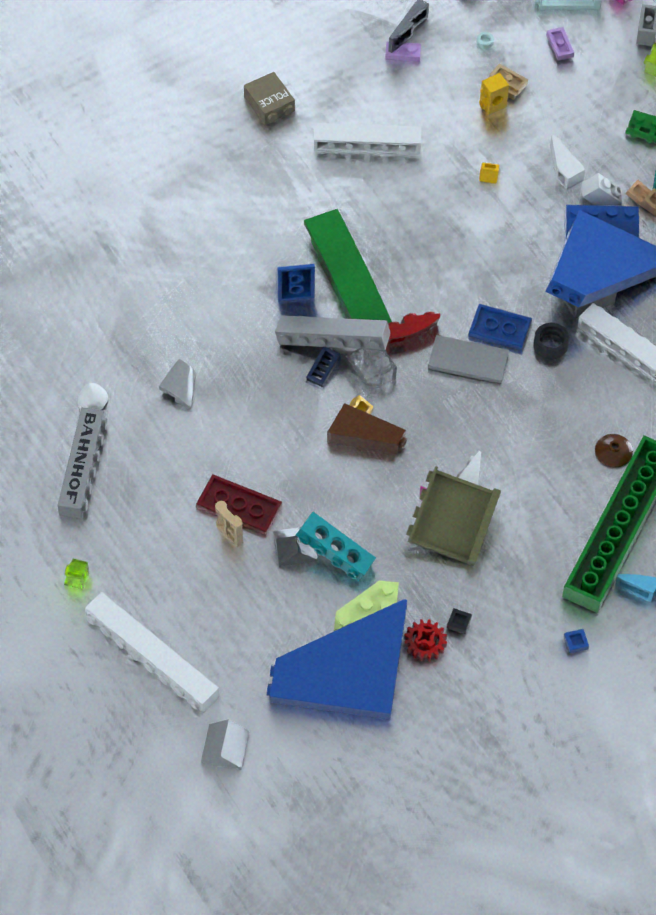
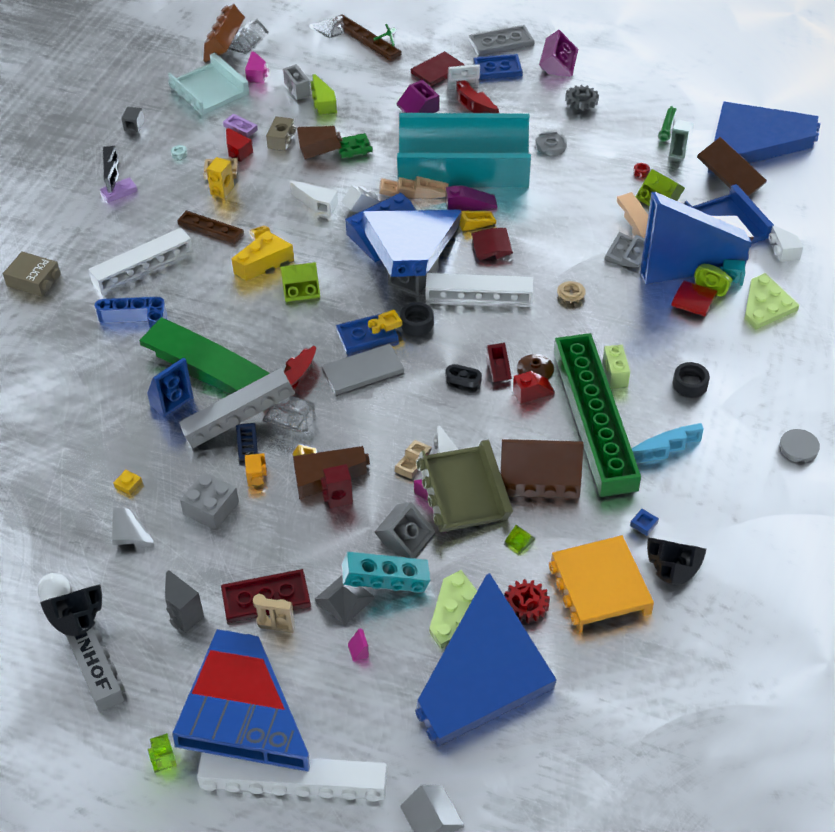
camera: 35 degrees left, 10 degrees down
black plate [447,608,472,634] -> none
none -> black brick [40,584,102,636]
none -> blue beam [94,297,167,328]
none -> yellow plate [113,469,142,495]
none -> dark grey slope [165,570,204,633]
none -> blue slope [172,629,310,772]
none -> reddish brown tile [177,210,244,244]
none -> light grey brick [180,472,239,530]
none -> red slope [226,128,253,162]
none -> yellow wedge [231,231,294,281]
none -> light orange brick [245,453,267,486]
none -> dark tan brick [266,116,296,151]
none -> lime slope [280,262,320,302]
none -> reddish brown slope [297,126,343,160]
none -> dark red brick [321,464,353,509]
none -> dark pink slope [348,628,369,661]
none -> yellow plate [368,309,402,334]
none -> light grey slope [374,502,436,558]
none -> tan slope [394,440,432,479]
none -> black plate [445,364,482,387]
none -> dark red slope [486,342,512,383]
none -> reddish brown slope [500,439,584,499]
none -> clear neon green slope [505,525,535,553]
none -> red slope [513,371,555,404]
none -> light orange panel [549,535,654,633]
none -> black brick [647,537,707,585]

